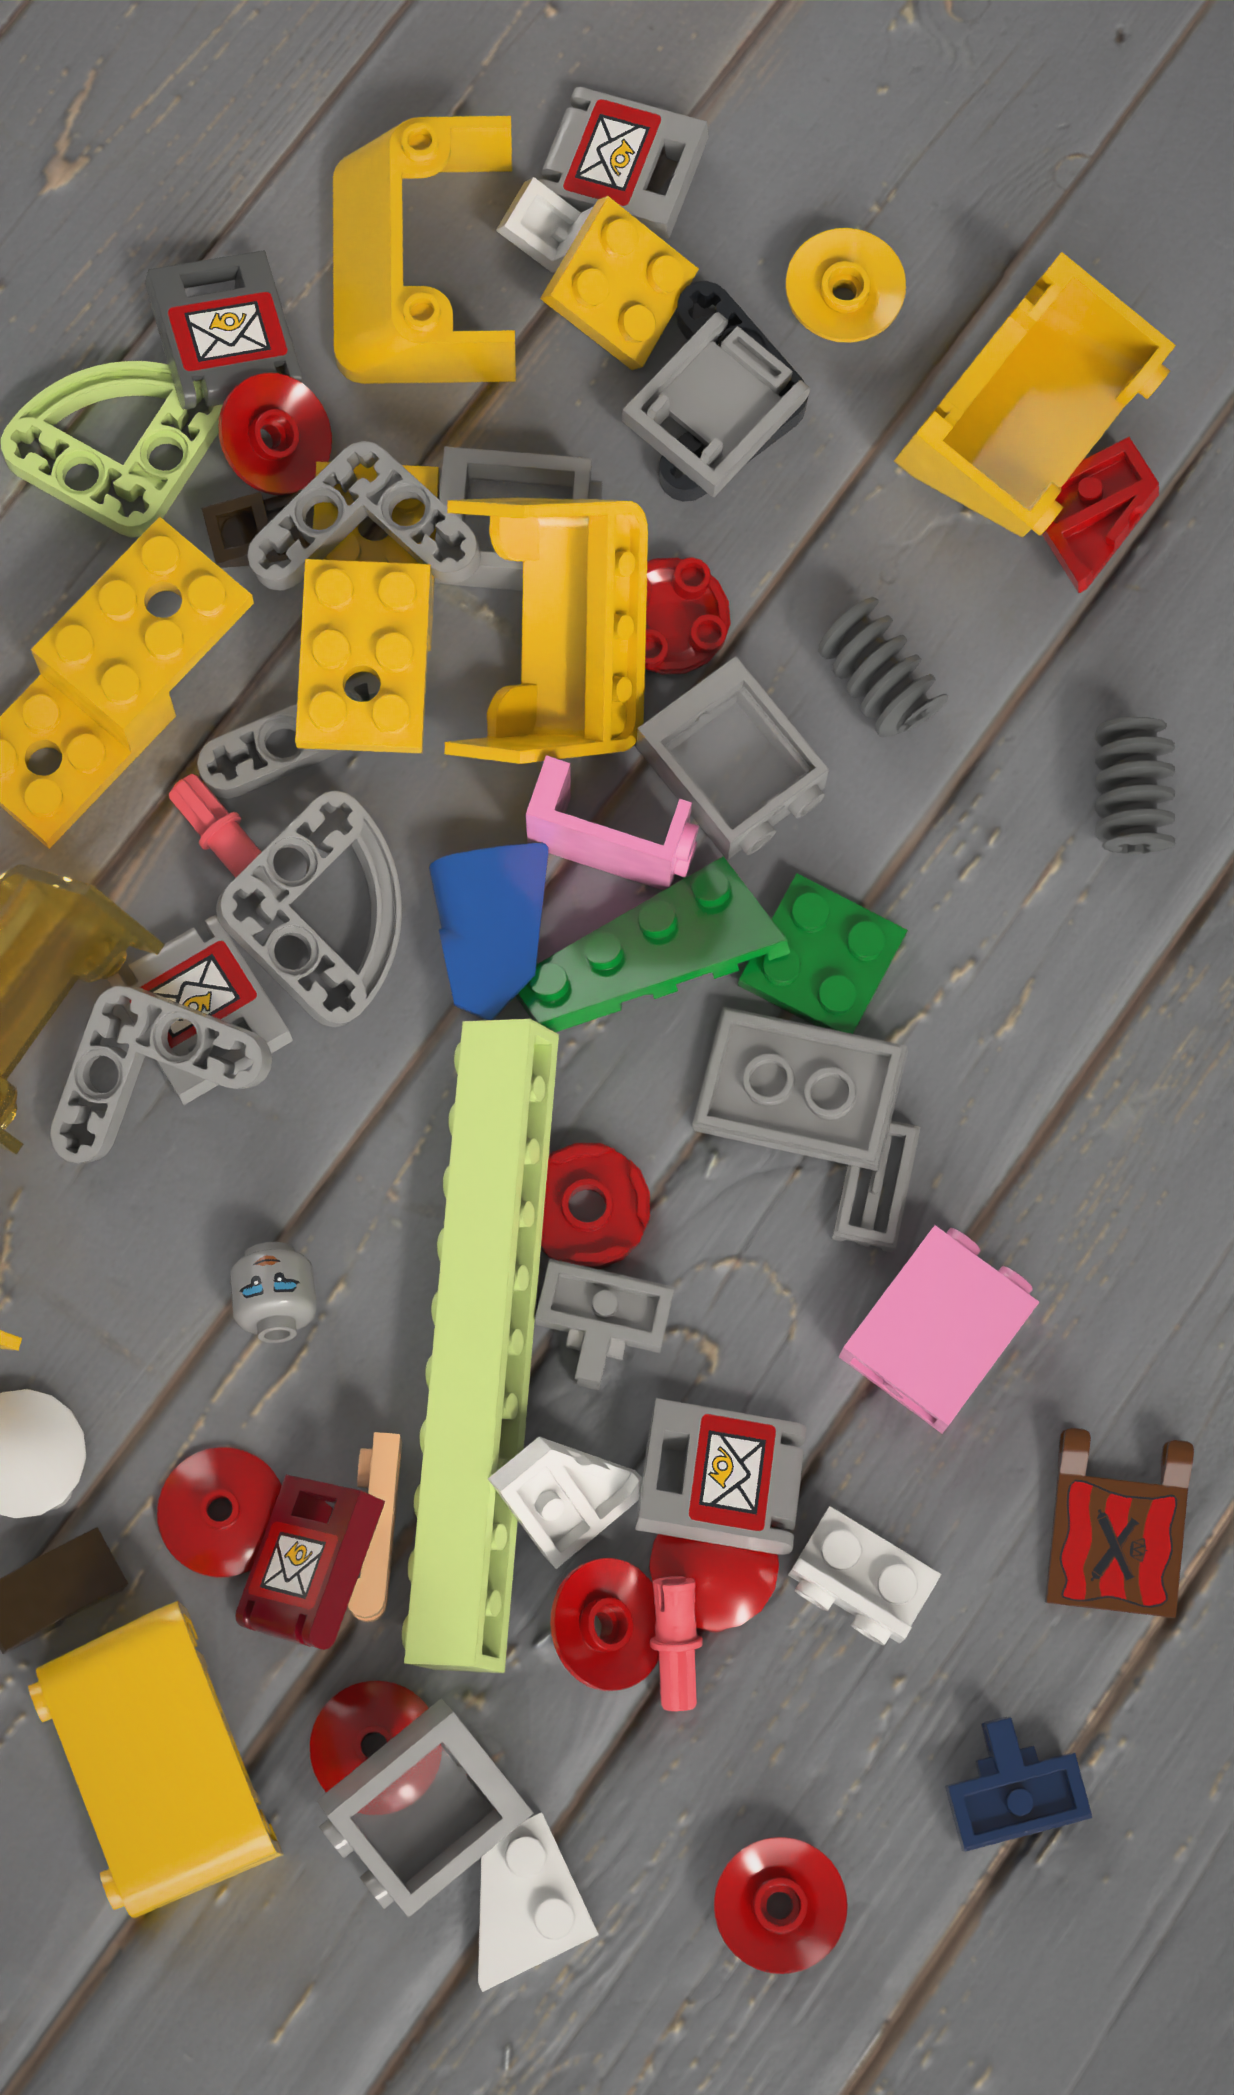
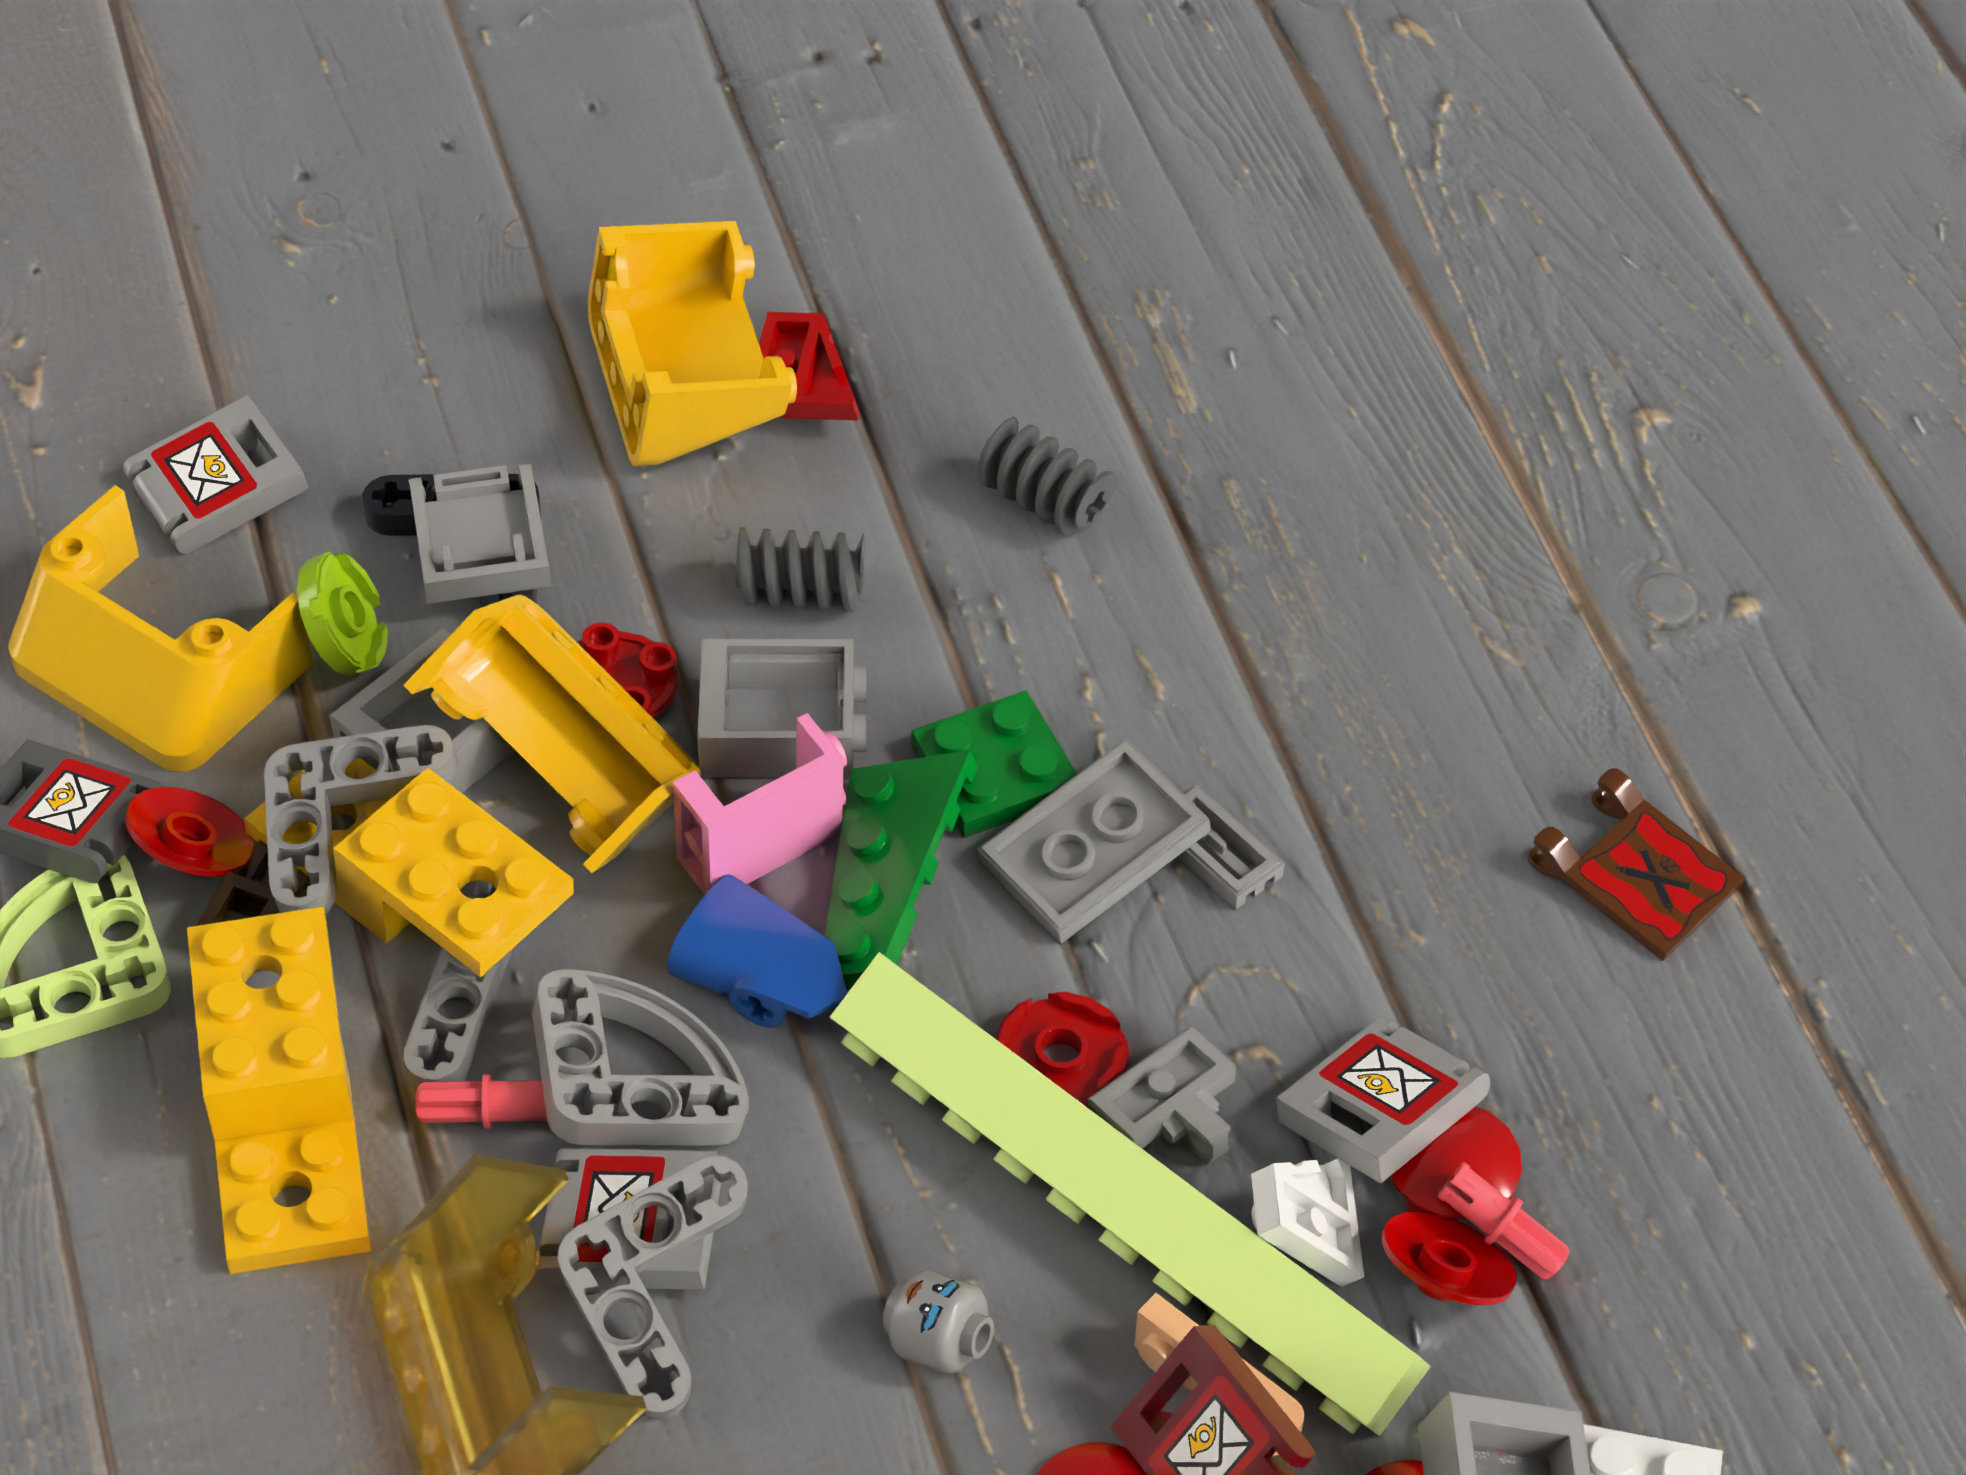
camera: 50 degrees left, 25 degrees down
white bracket [496,177,593,273] -> none
yellow plate [540,196,699,370] -> none
red dish [714,1837,848,1974] -> none
yellow dish [785,228,906,342] -> none
white bracket [788,1506,942,1646] -> none
bright pink panel [839,1225,1039,1434] -> none
dark blue hinge [945,1717,1092,1852] -> none
none -> lime tile [297,551,388,677]

